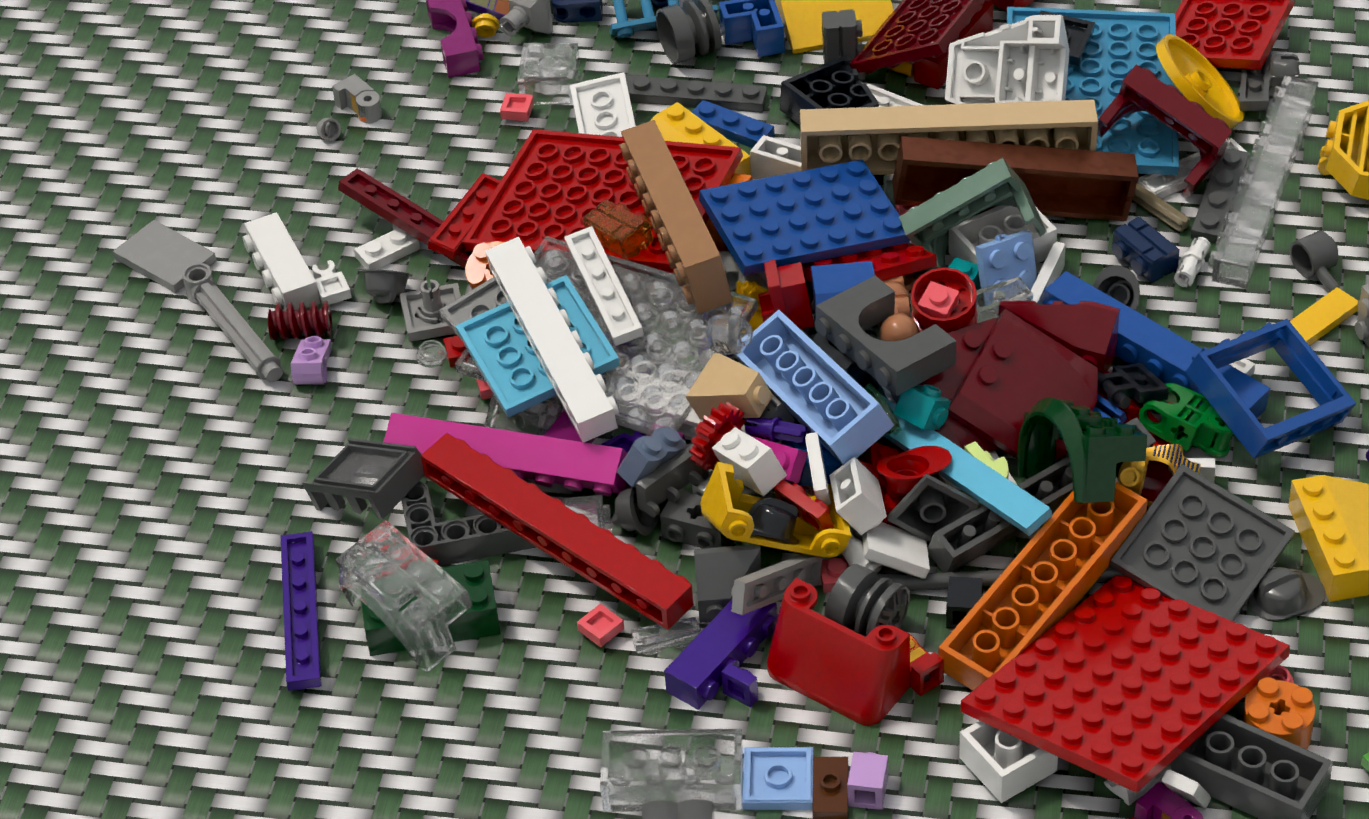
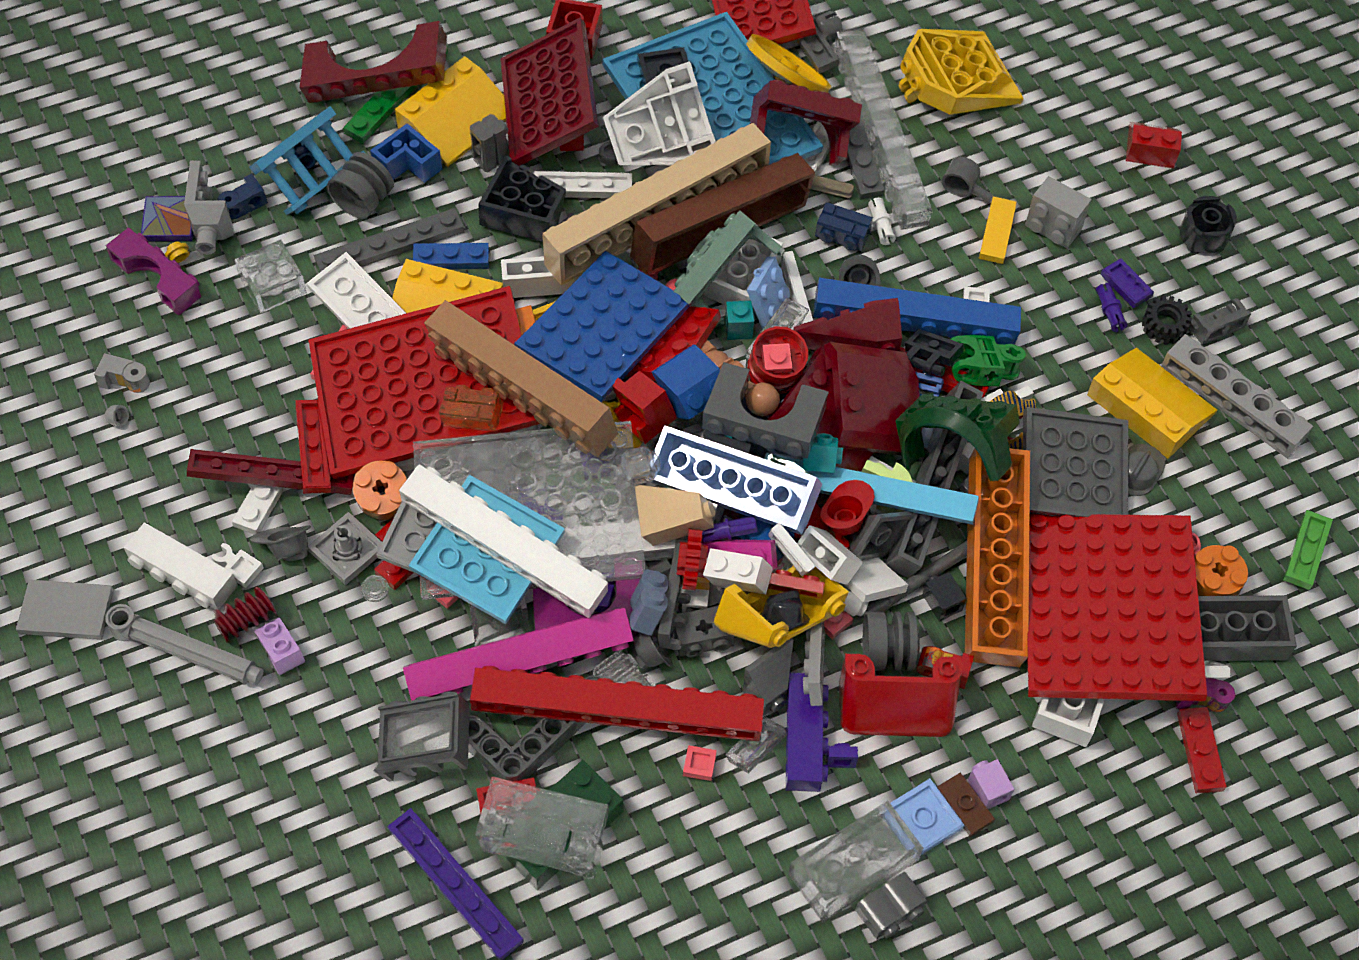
camera: 40 degrees left, 15 degrees up
coral plate [500,93,534,121] -> none
white plate [564,226,644,346] -> none
blue window [1186,319,1356,459] -> none

